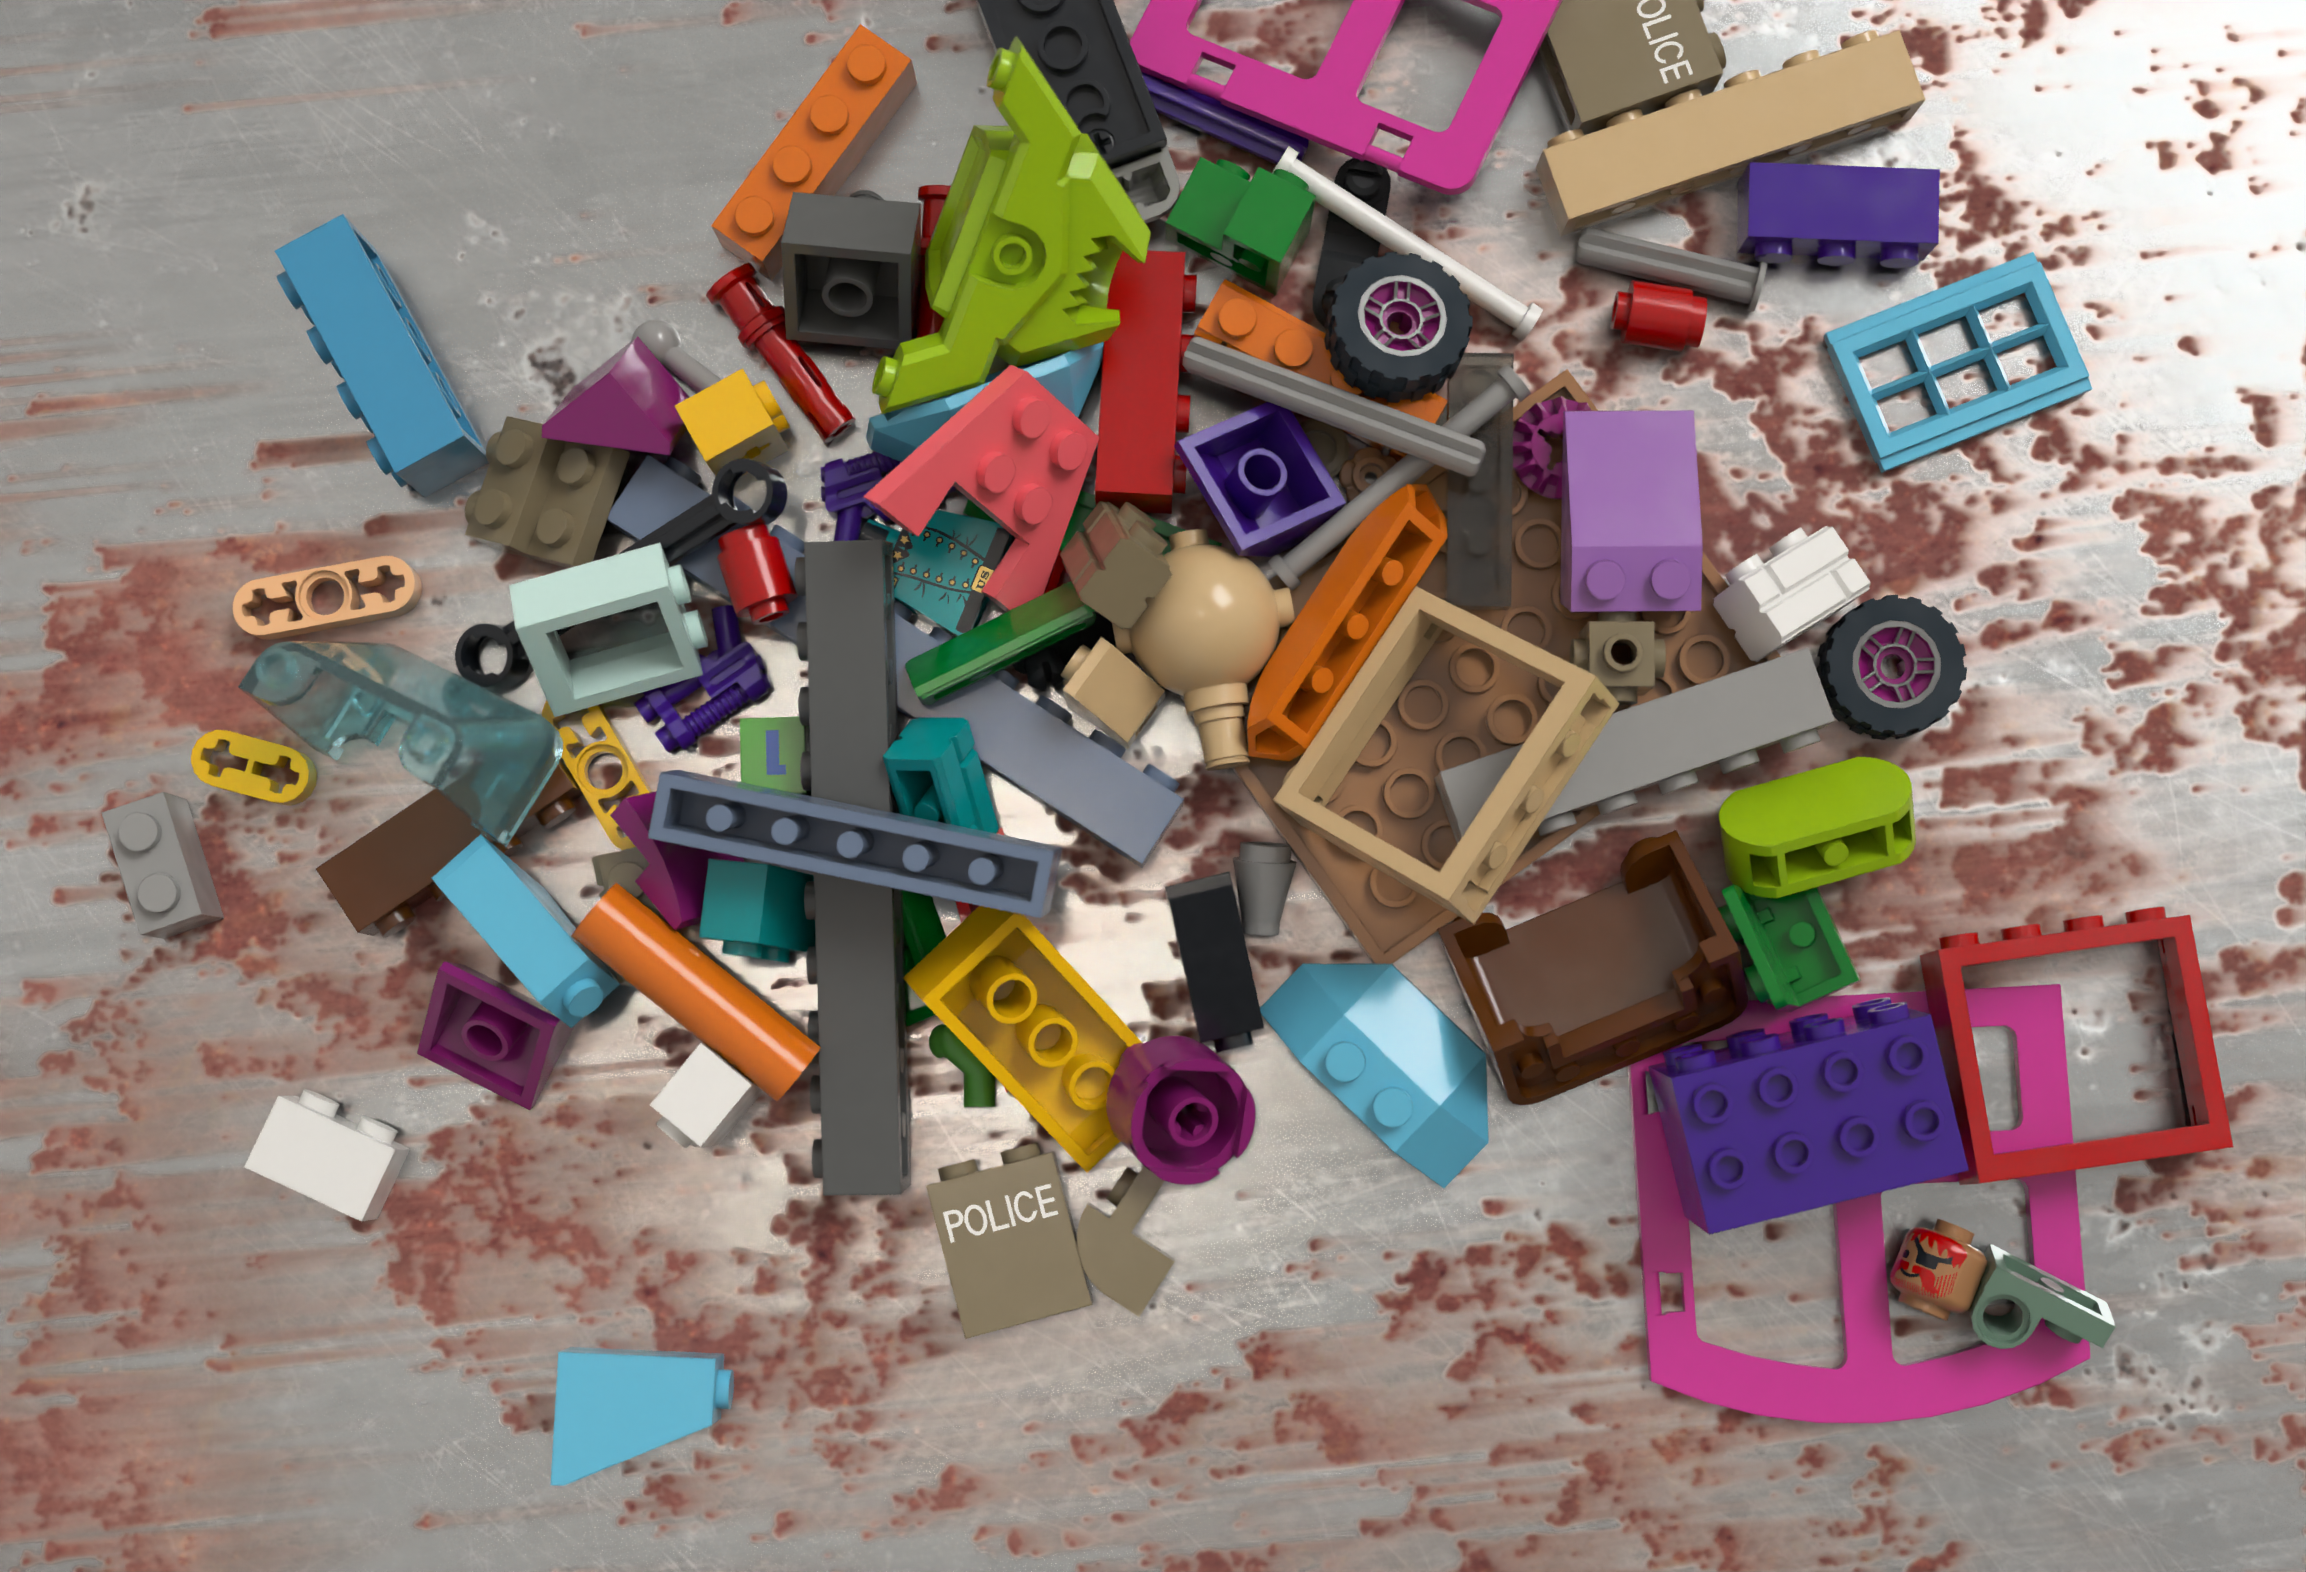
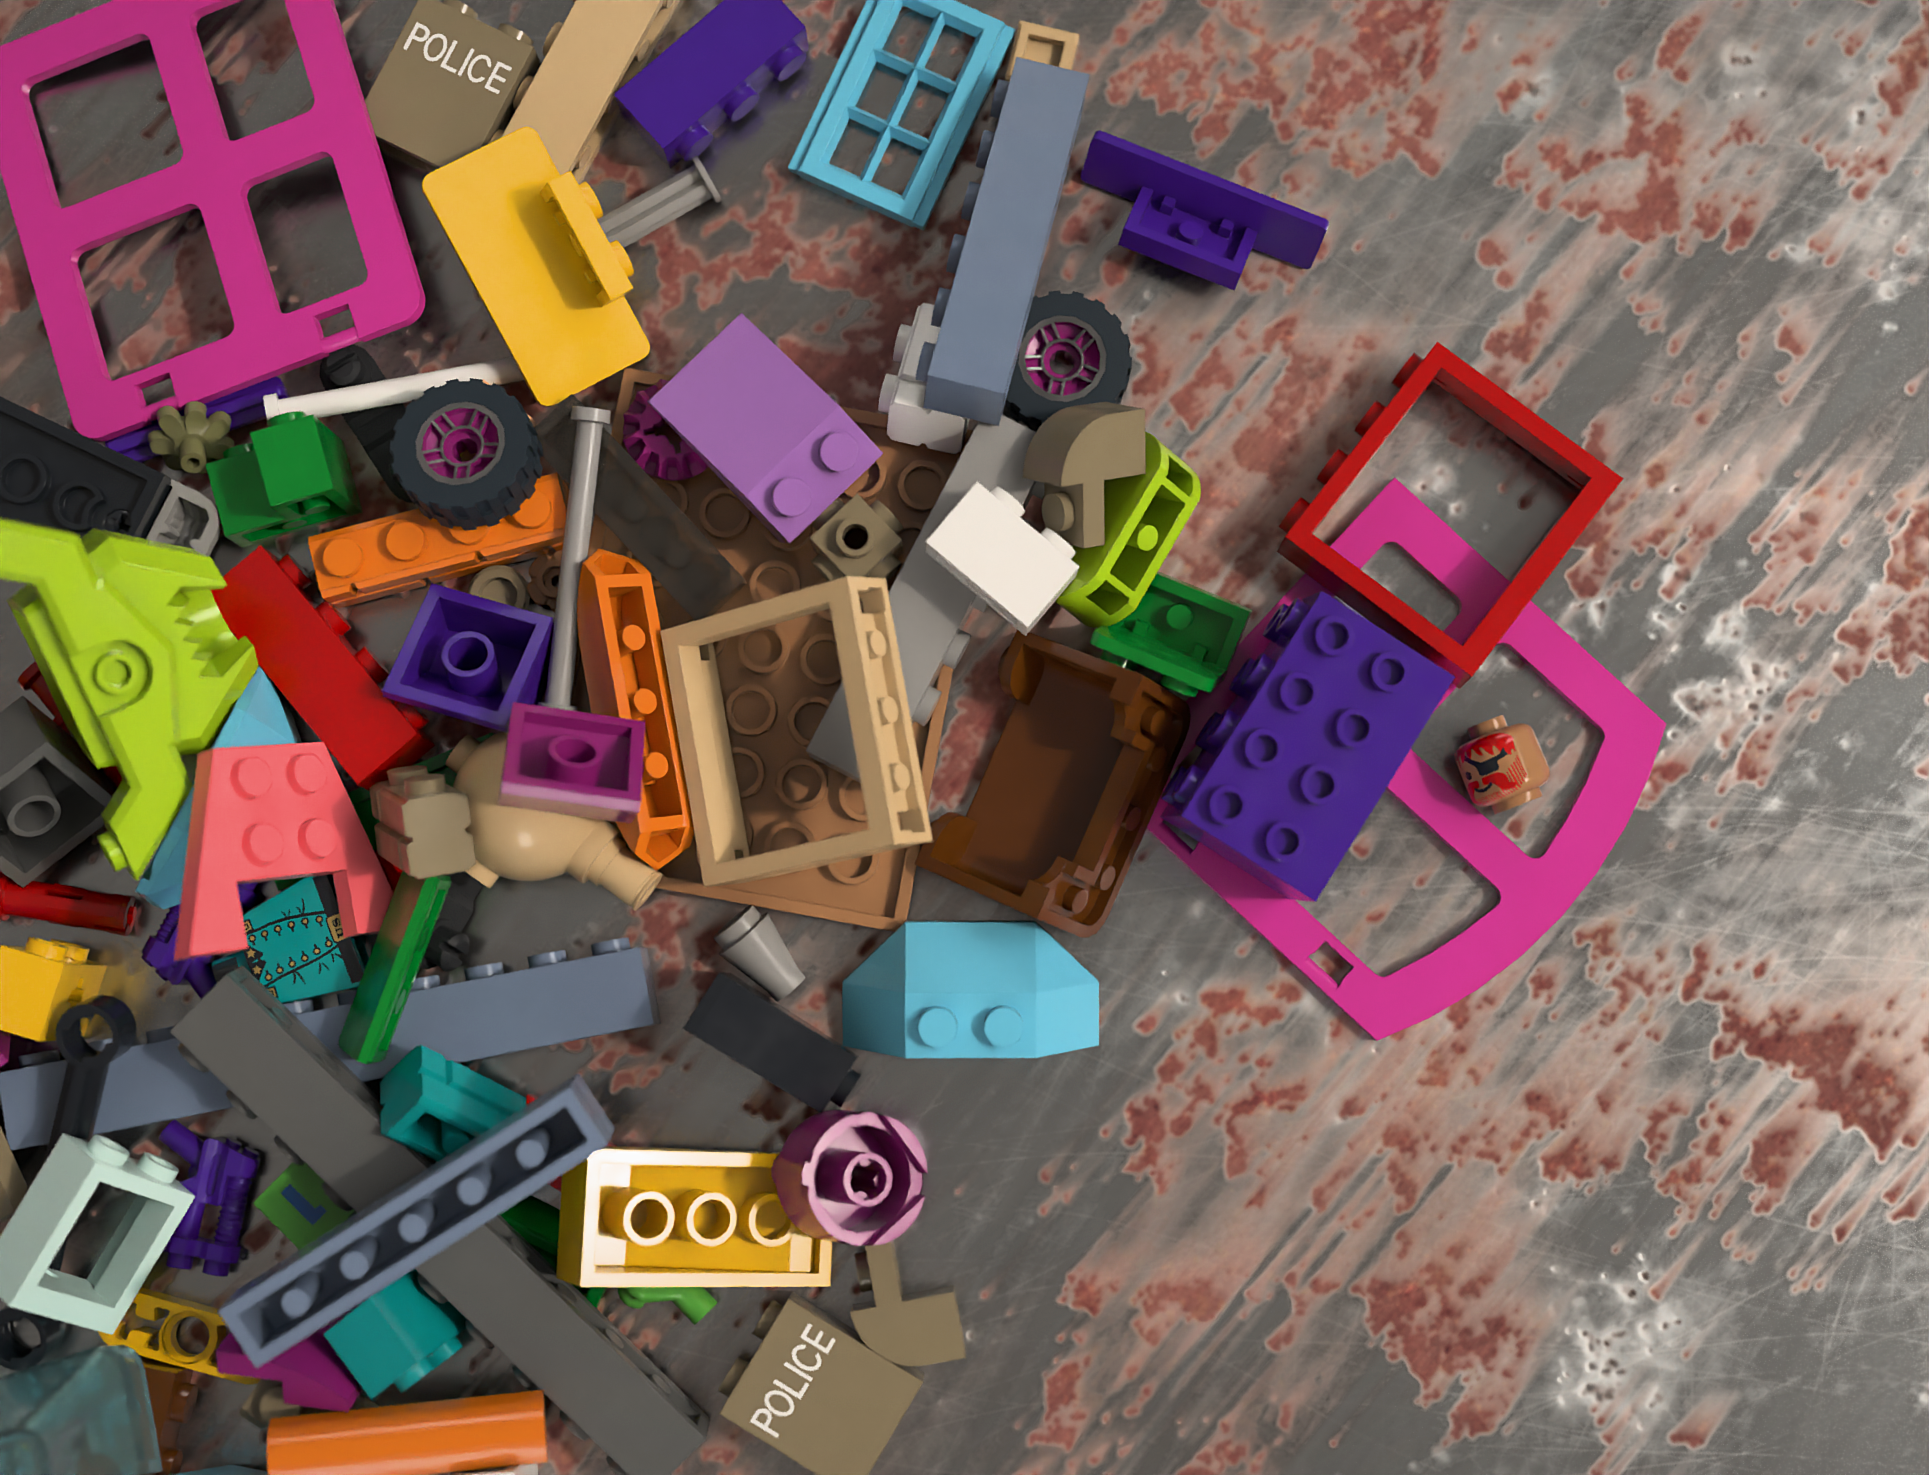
camera: 45 degrees left, 0 degrees up
red brick [717,524,798,625] -> none
tan slope [1061,637,1165,749] -> none
light grey axle [1182,337,1486,477] -> none
red brick [1611,280,1707,352] -> none
sand green plate [1969,1244,2116,1349] -> none
none -> olive plant [148,401,235,474]
none -> yellow bracket [421,127,650,407]
none -> magenta slope [497,702,645,824]
none -> sand blue brick [916,57,1090,426]
none -> white brick [926,482,1079,636]
none -> tan tile [1005,20,1080,81]
none -> dark tan brick [1023,402,1146,548]
none -> dark purple bracket [1080,130,1329,291]

